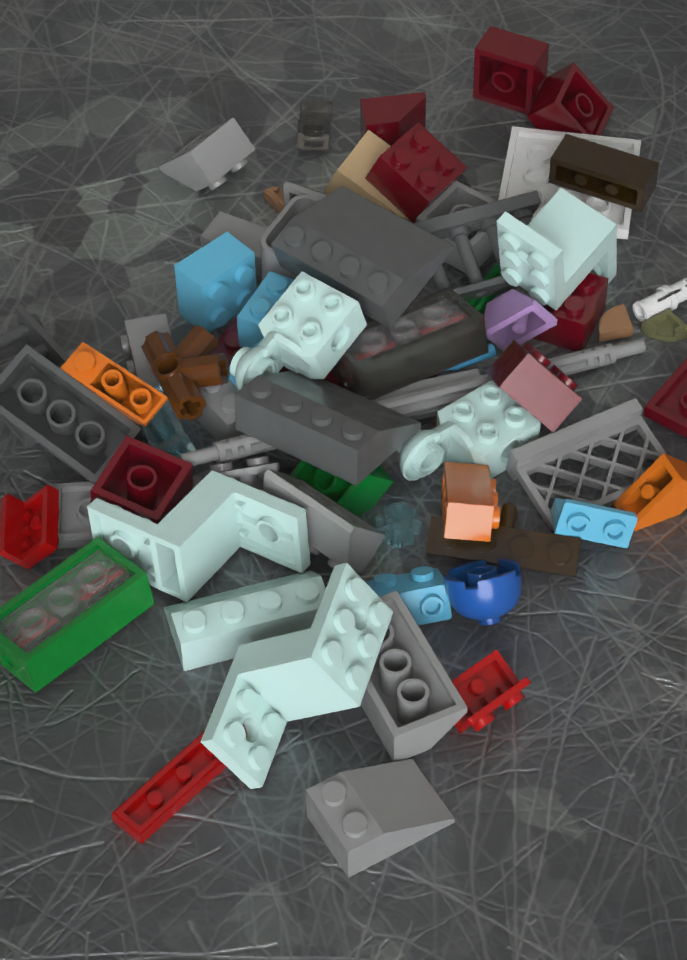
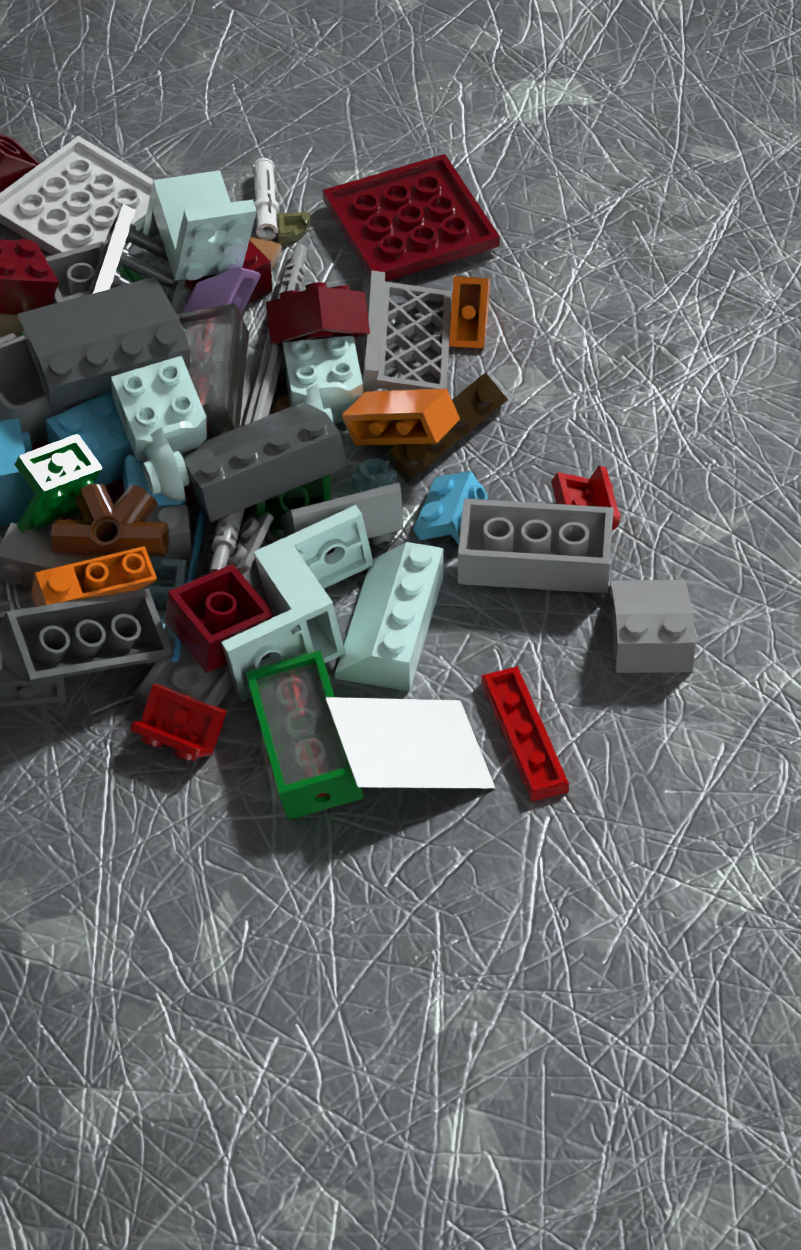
camera: 60 degrees left, 0 degrees up
light aqua bracket [201,563,393,789] -> none
blue cylinder [443,559,522,625] -> none
dark brown brick [549,134,659,212] -> none
medium azure bracket [551,498,637,548] -> none
none -> green bracket [14,434,103,533]
none -> white sticker [325,697,495,789]

